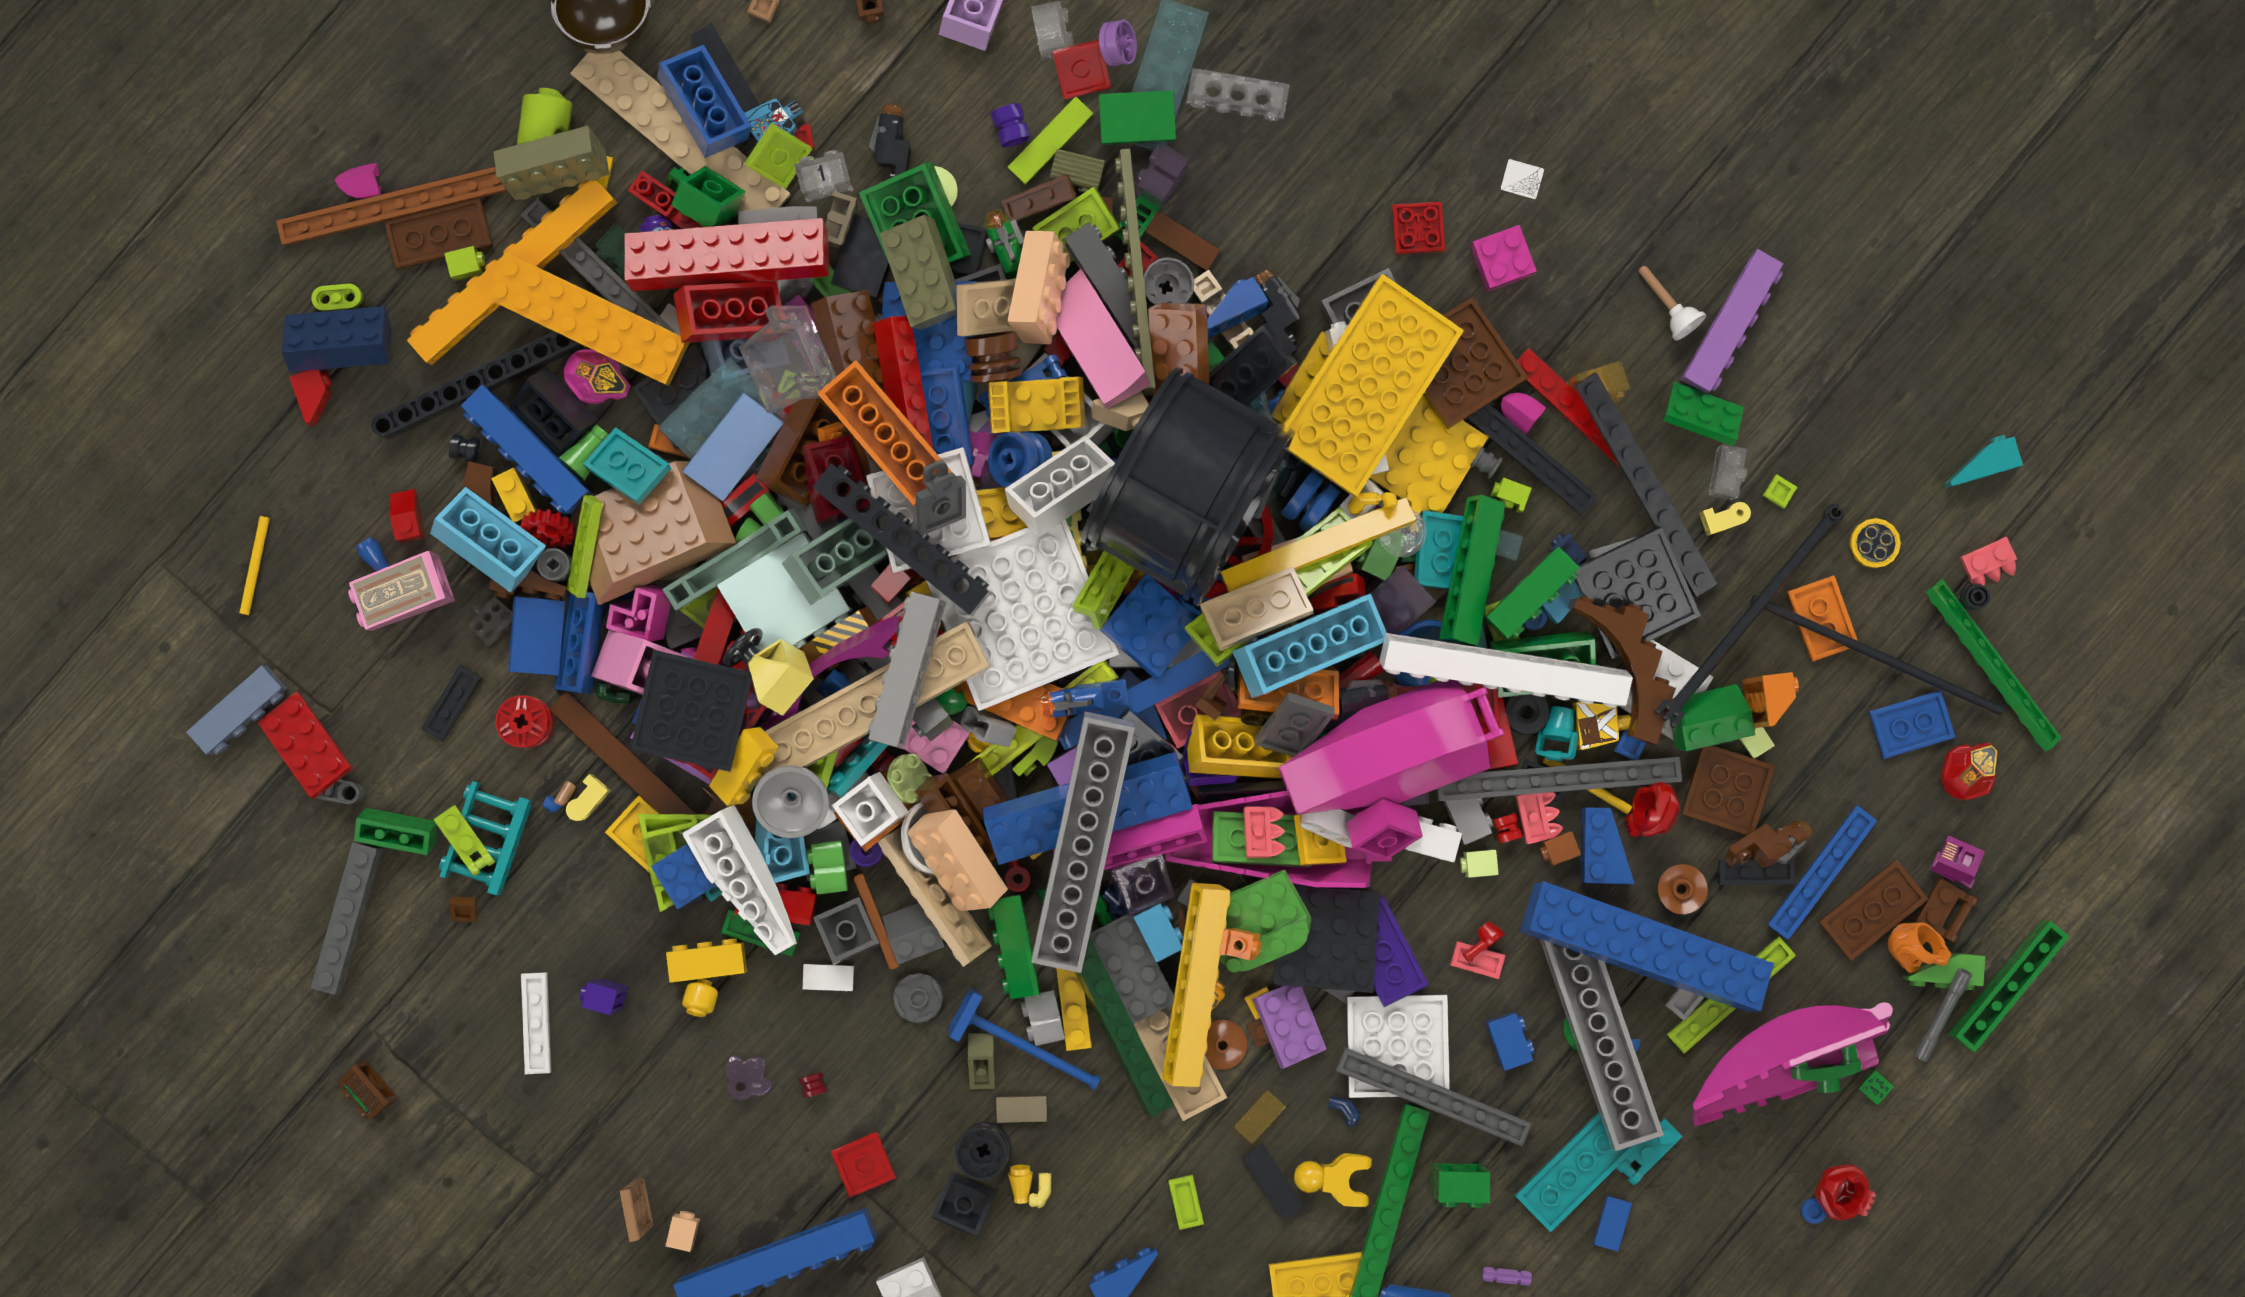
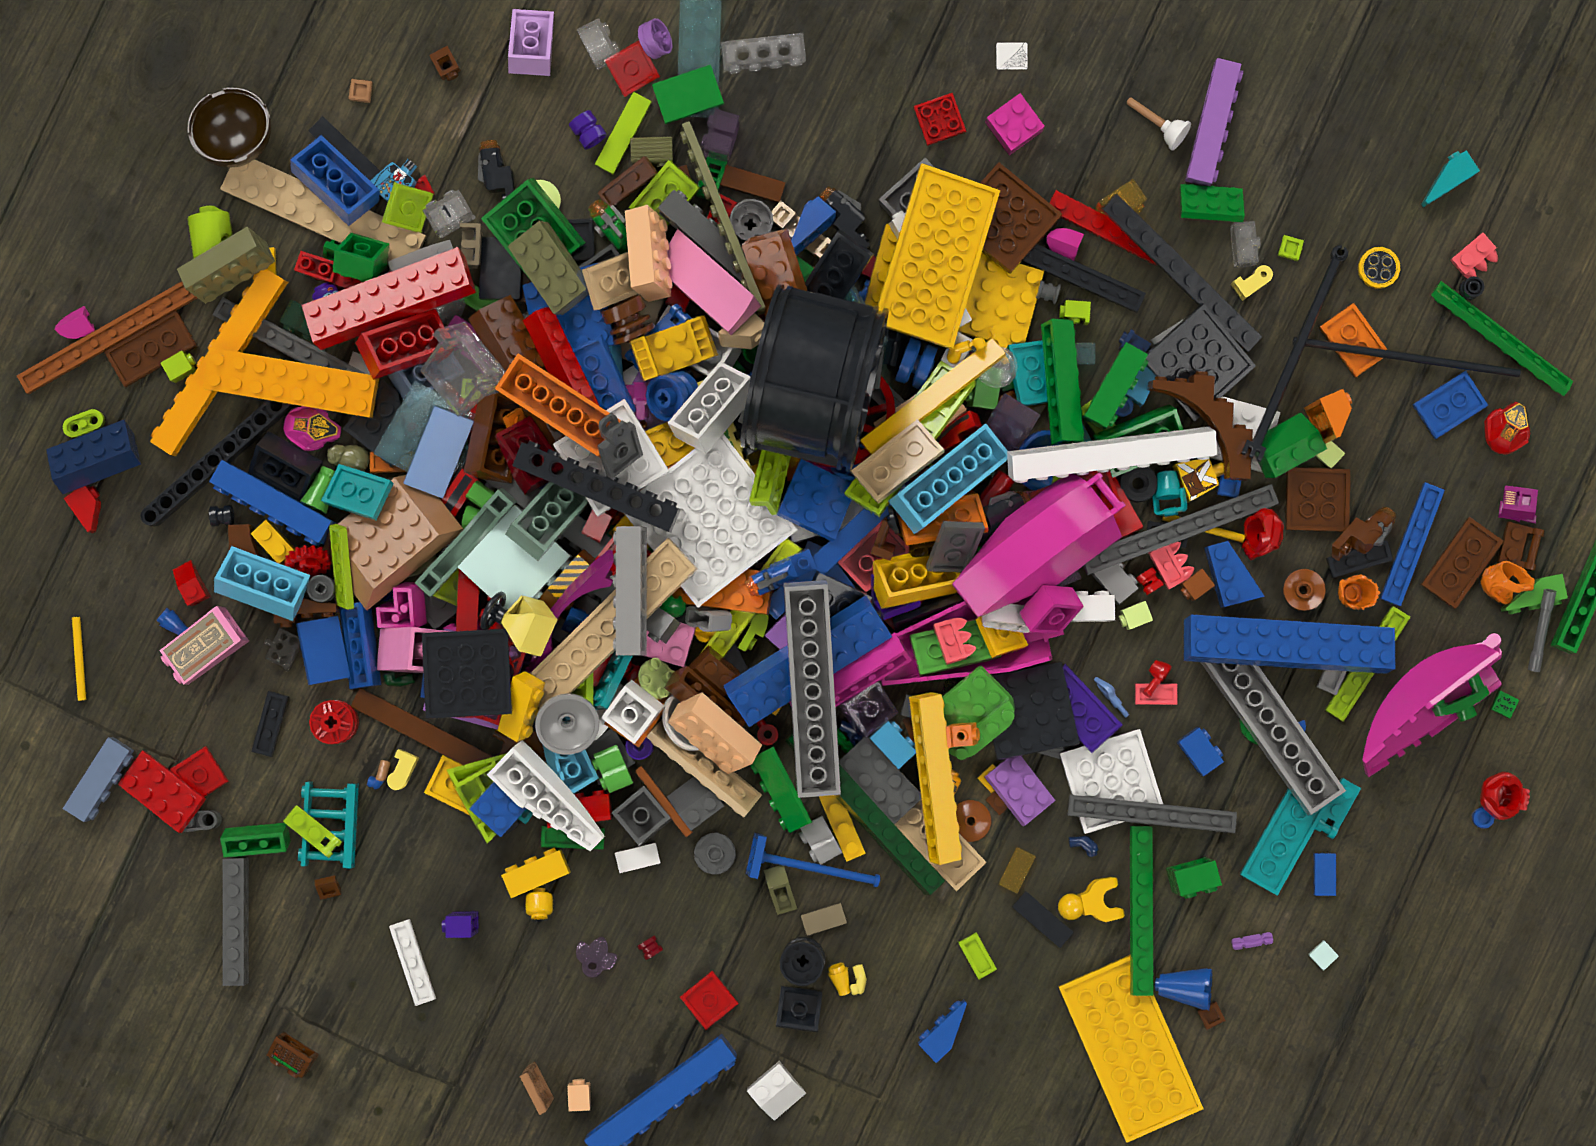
camera: 10 degrees left, 0 degrees up
none -> red tile [170,746,229,797]
none -> olive hair [327,445,370,472]
none -> medium blue hand [1094,677,1129,718]
none -> orange hair [1338,574,1380,610]

